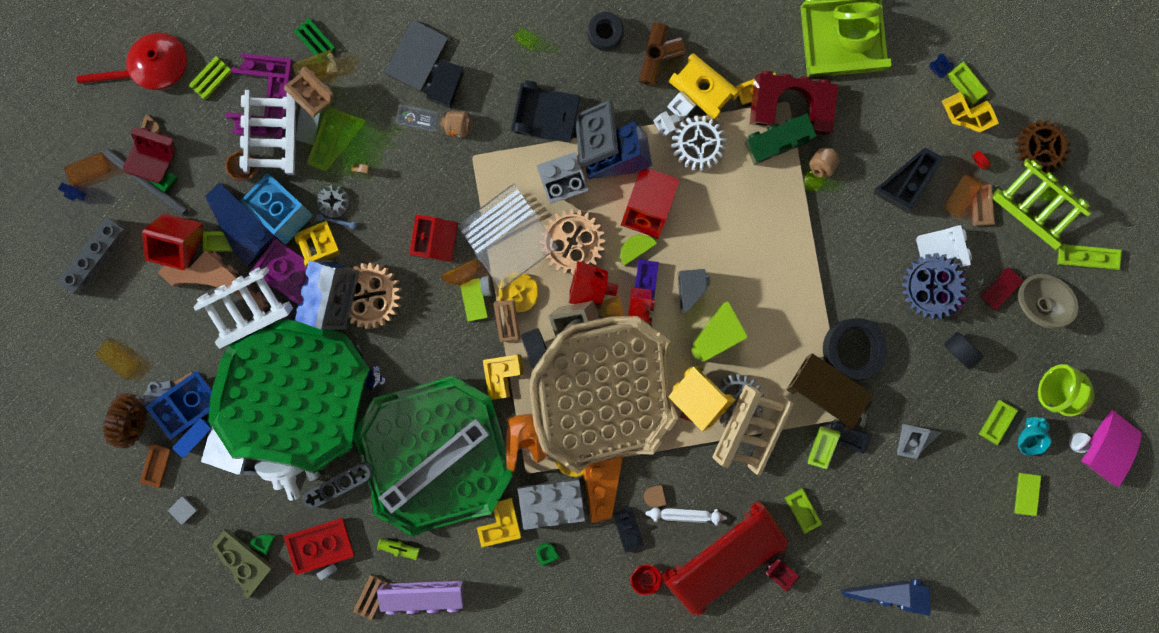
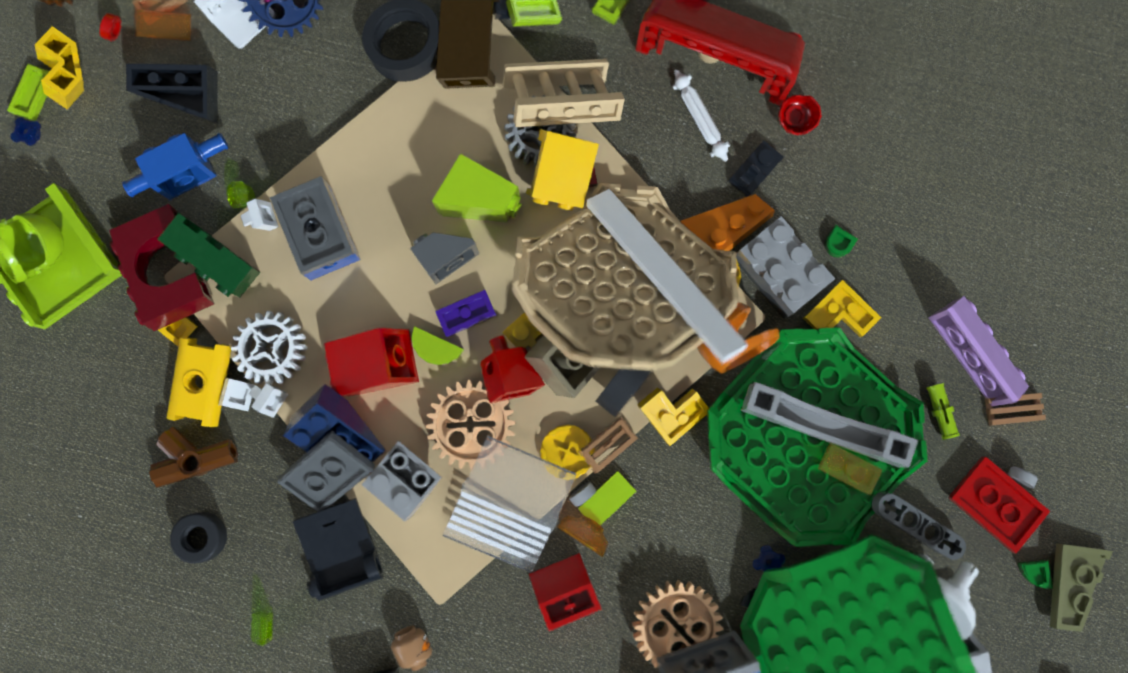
camera: 125 degrees left, 5 degrees down
red brick [628,287,655,327] -> none
medium nougat tile [644,484,666,507] -> none
medium nougat head [809,148,840,178] -> none
none -> blue brick [122,133,229,200]
none -> white tile [241,199,278,231]
none -> dark grey piece [269,176,361,281]
none -> white tile [587,189,747,363]
none -> clear yellow plate [818,444,882,495]

